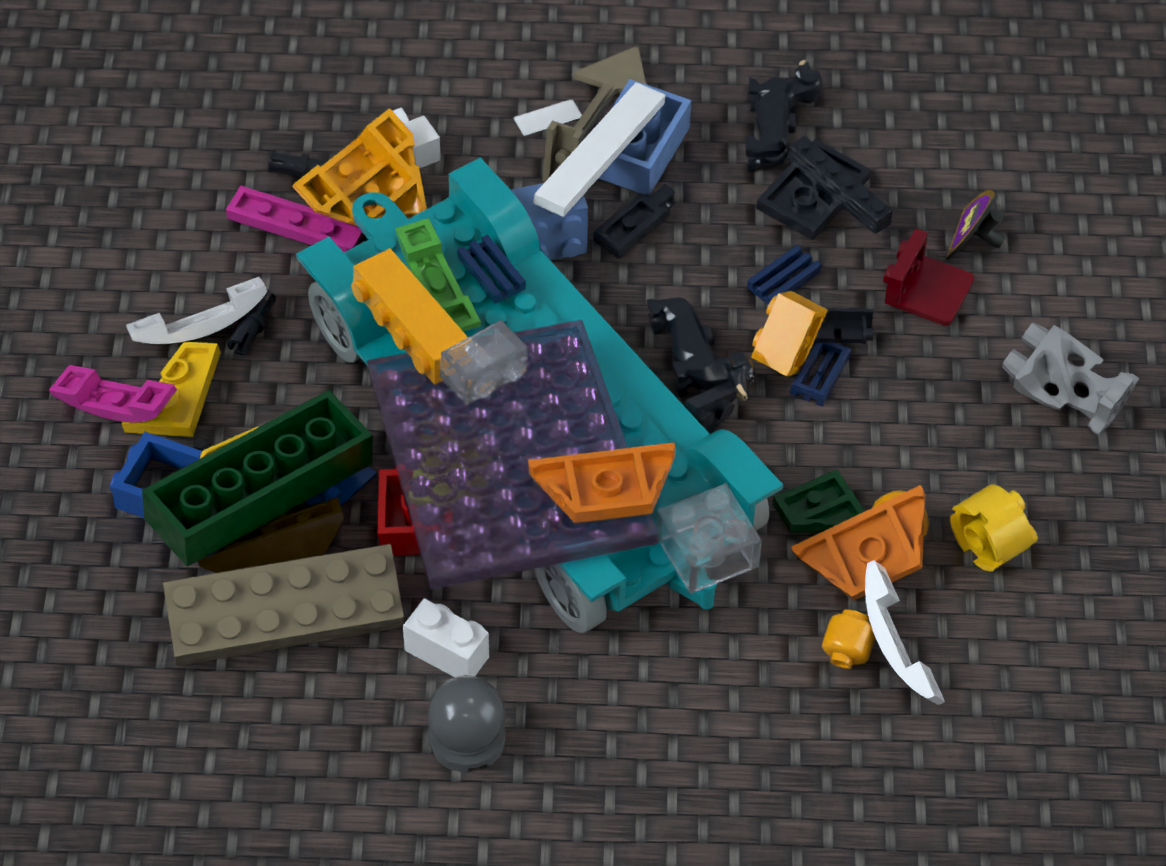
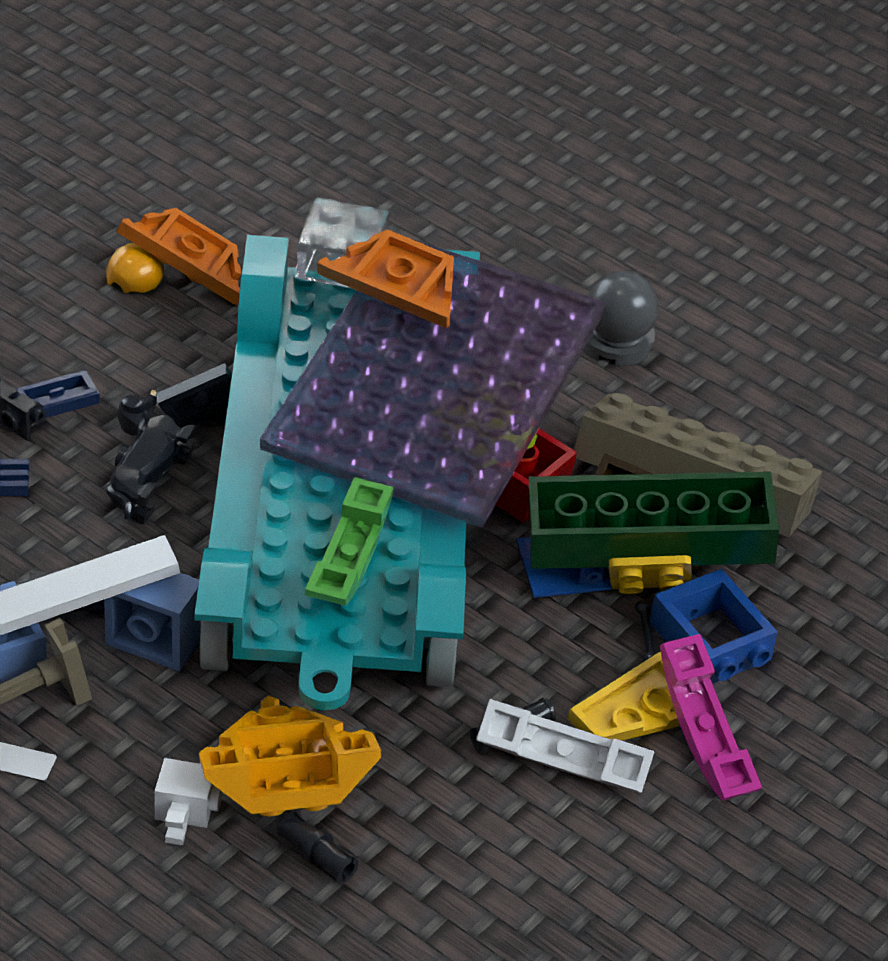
camera: 145 degrees left, 10 degrees down
dark pink plate [226,186,365,253] -> none
light orange brick [351,248,472,385] -> none
white brick [403,598,489,677] -> none
clear brick [440,320,528,405] -> none
dark blue tile [457,235,526,304] -> none
light orange brick [751,291,828,377] -> none
dark green wing [772,469,865,533] -> none
light orange head [822,609,876,669] -> none
white slope [865,560,945,705] -> none
yellow brick [950,484,1038,572] -> none

